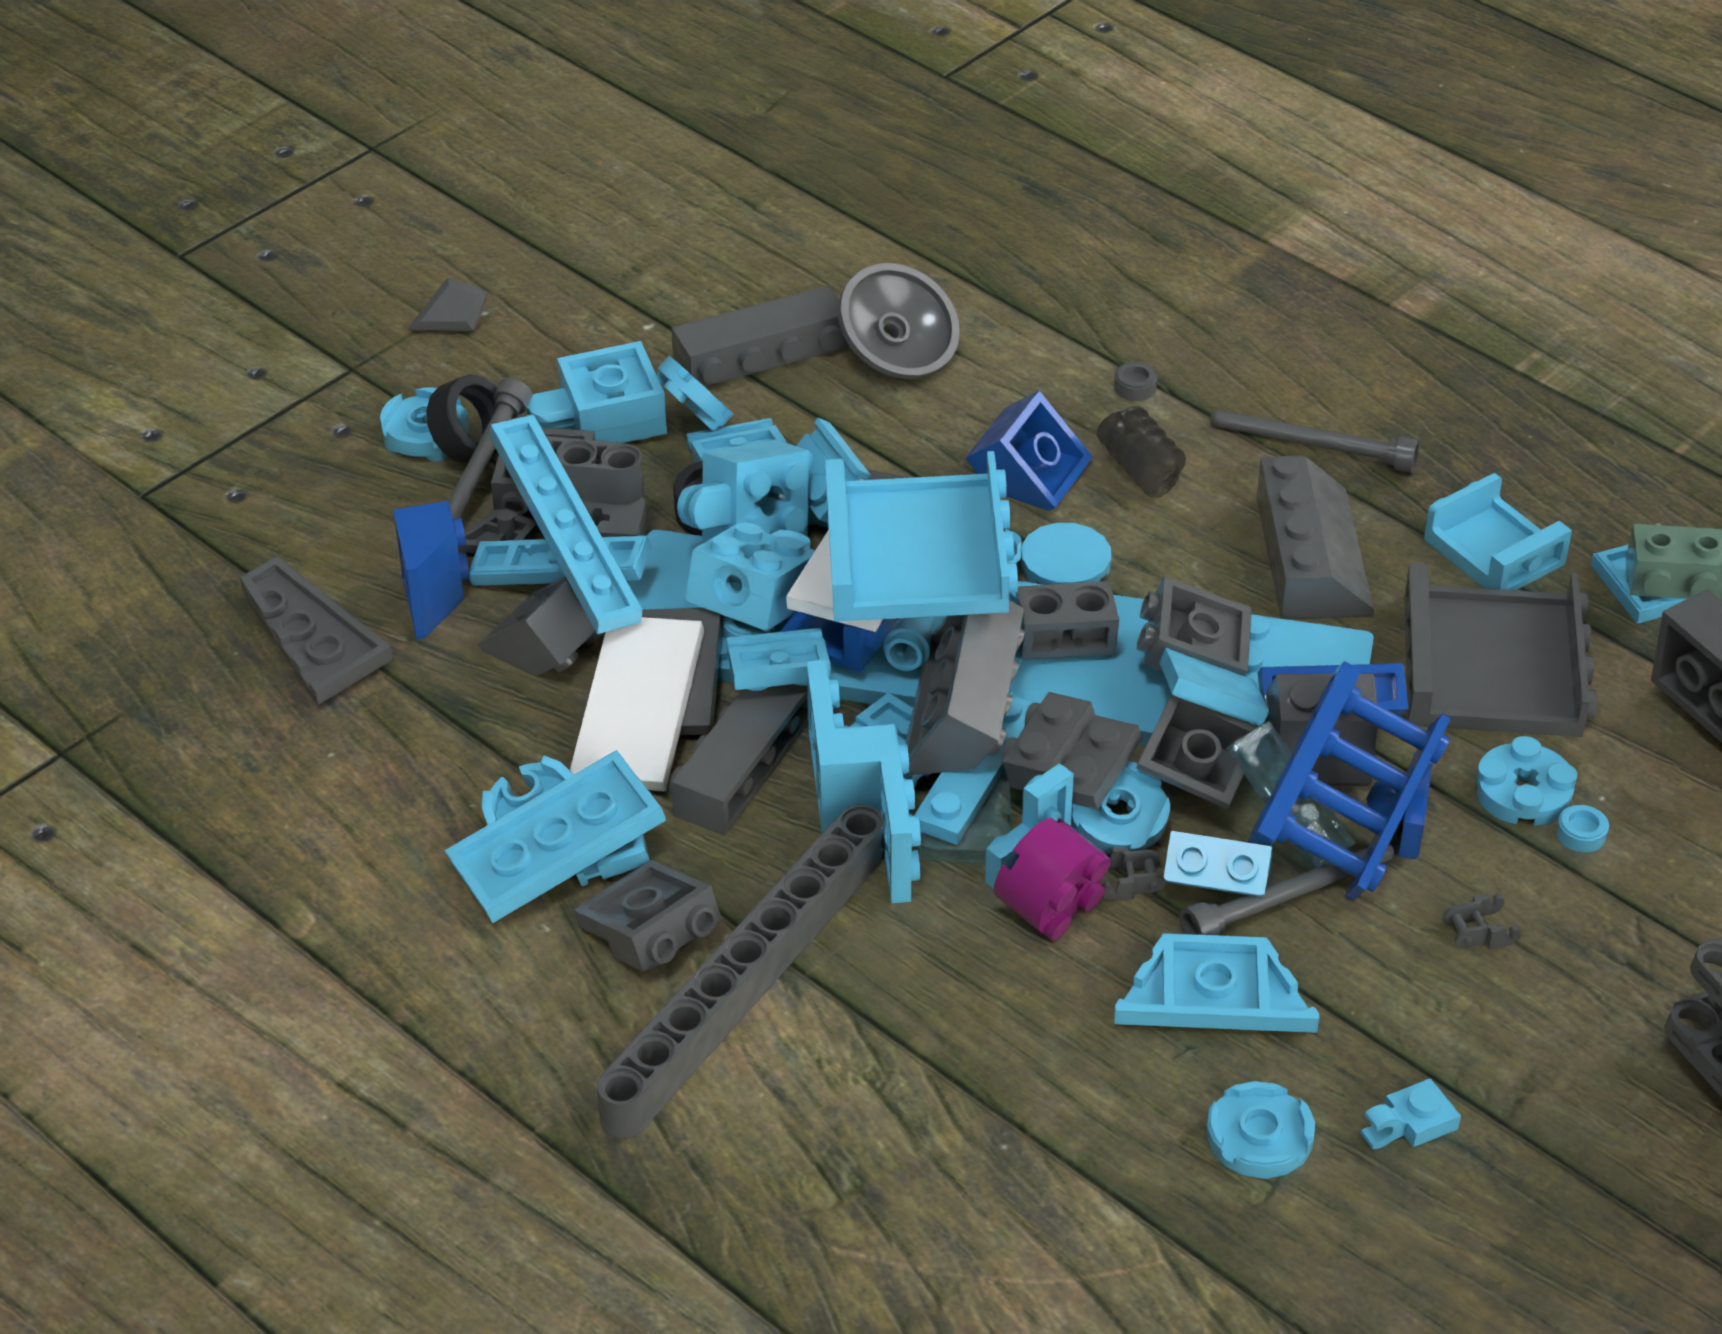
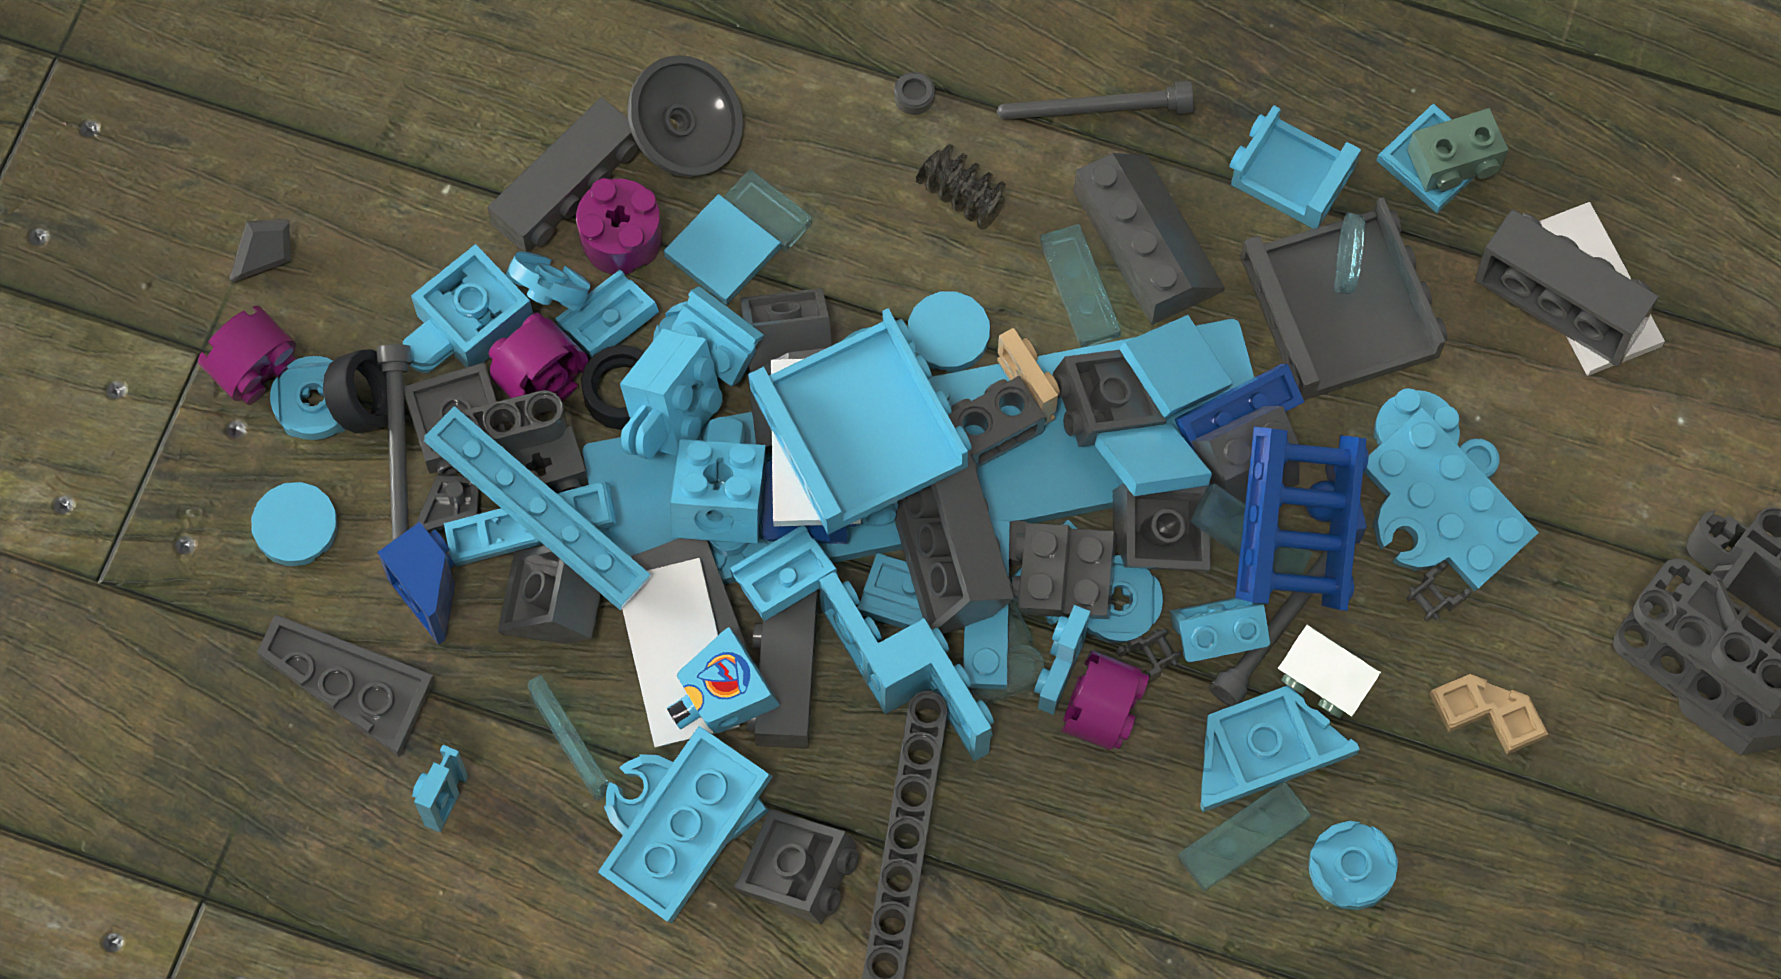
camera: 25 degrees left, 25 degrees up
blue slope [965,390,1093,511] -> none
medium azure plate [1360,1078,1461,1149] -> none
none -> magenta brick [198,305,297,406]
none -> medium azure tile [251,482,338,566]
none -> medium azure plate [412,745,469,833]
none -> magenta brick [489,313,588,414]
none -> clear light blue tile [527,674,608,801]
none -> magenta brick [576,178,662,275]
none -> medium azure tile [664,194,781,306]
none -> medium azure torso [667,627,780,733]
none -> clear light blue tile [723,169,812,252]
none -> tan plate [997,328,1060,425]
none -> clear light blue tile [1040,224,1121,348]
none -> medium azure tile [1119,315,1233,418]
none -> clear light blue tile [1178,781,1311,892]
none -> brick [1278,624,1381,718]
none -> clear light blue tile [1334,213,1365,294]
none -> medium azure plate [1364,408,1539,591]
none -> tan tile [1429,674,1548,755]

